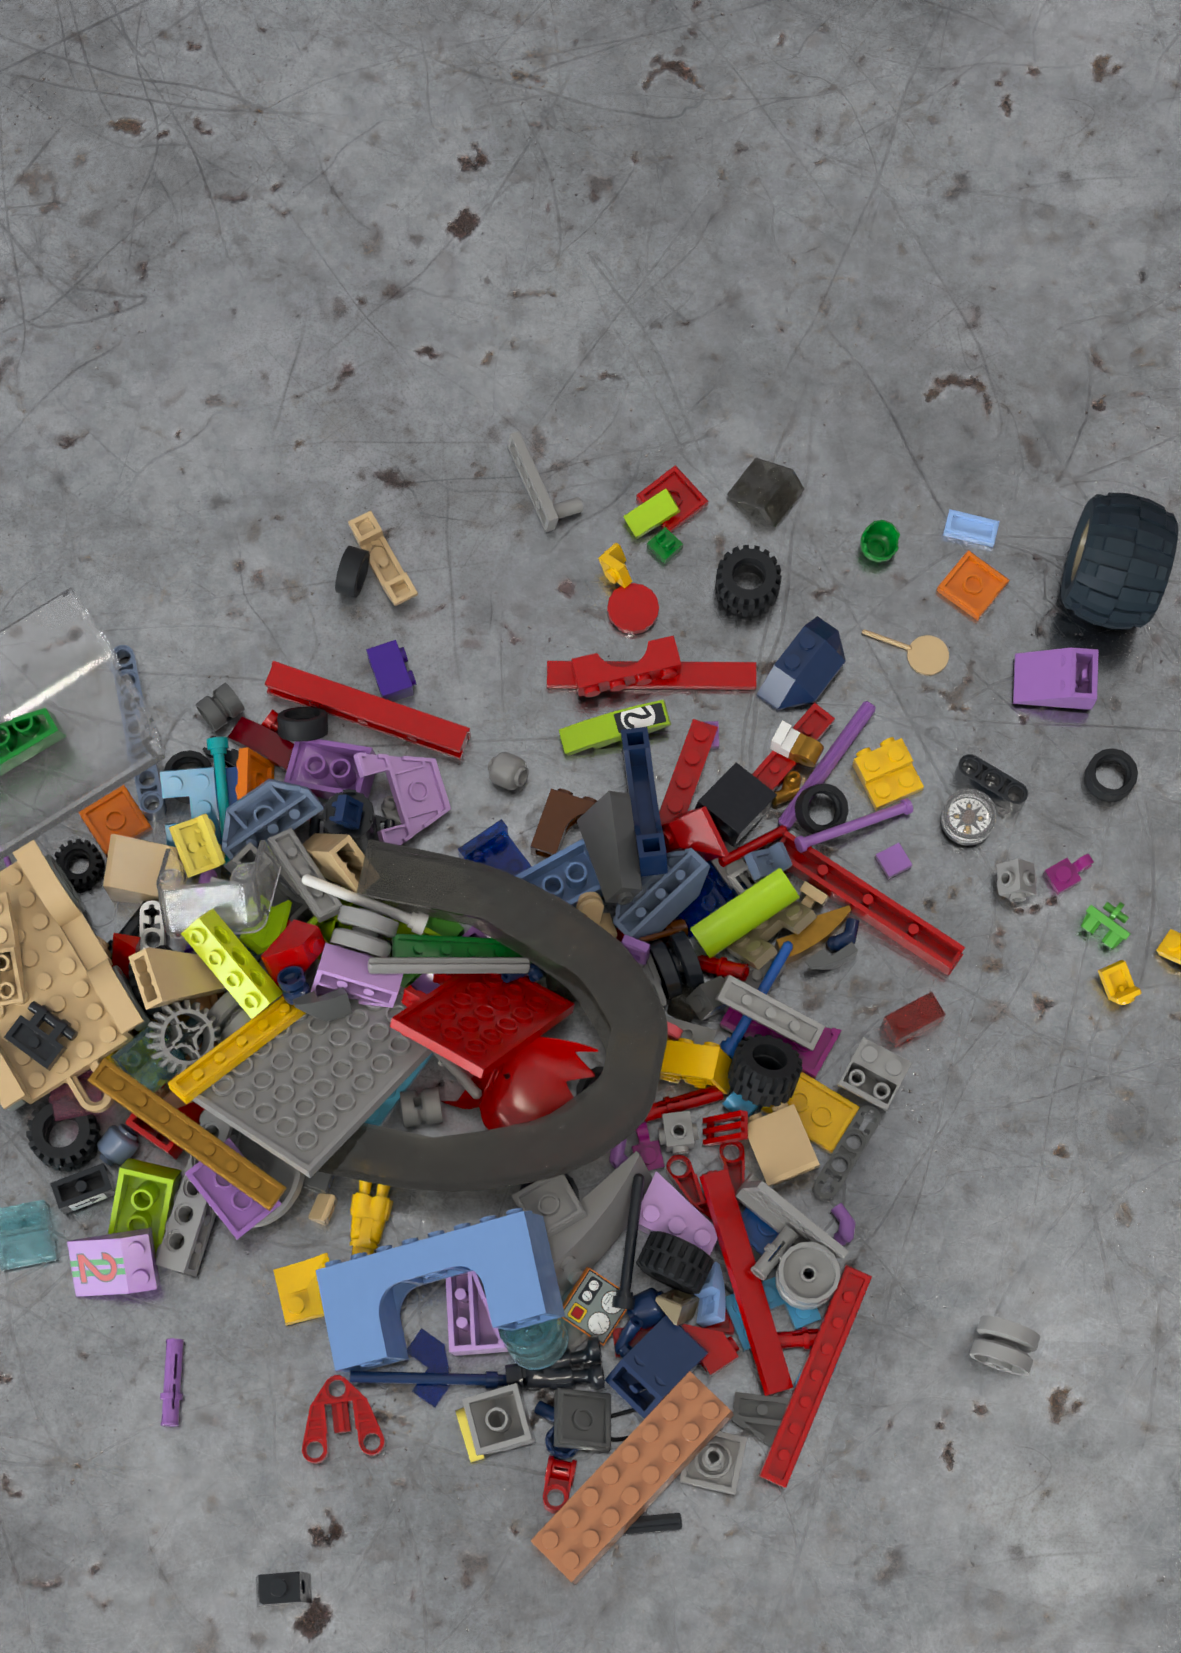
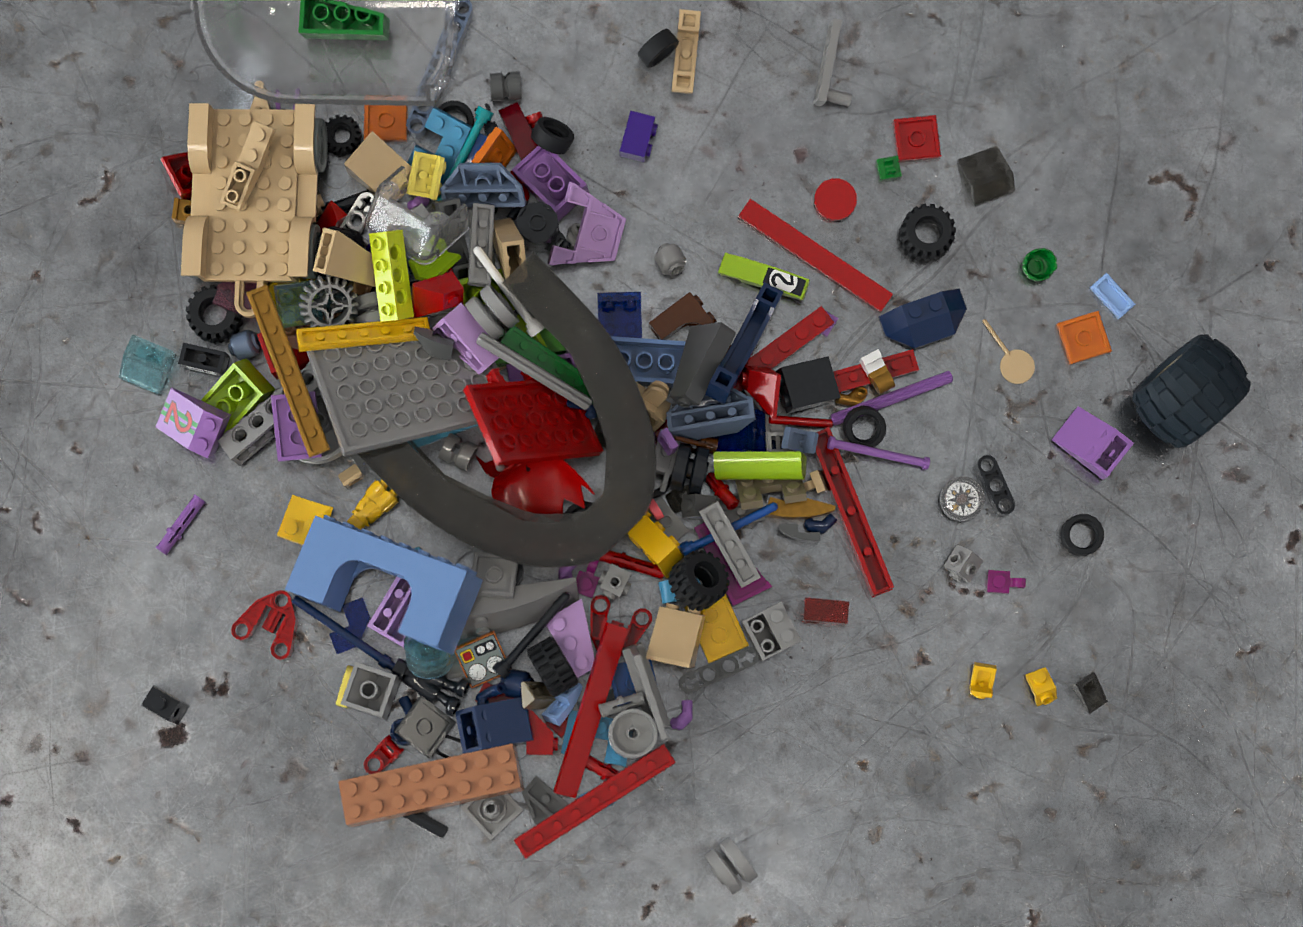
camera: 30 degrees right, 10 degrees up
black plate [4,1001,78,1071] -> none
red tile [264,661,471,760] -> none
dark blue wheel [277,966,311,1005] -> none
dark blue tile [329,795,364,830] -> none
red arch [571,635,681,697] -> none
yellow bracket [598,543,632,588] -> none
lime tile [623,489,681,539] -> none
red tile [703,1110,748,1146] -> none
yellow plate [852,737,924,811] -> none
medium lavender tile [875,843,912,879] -> none
bright green hips [1081,902,1131,949] -> none

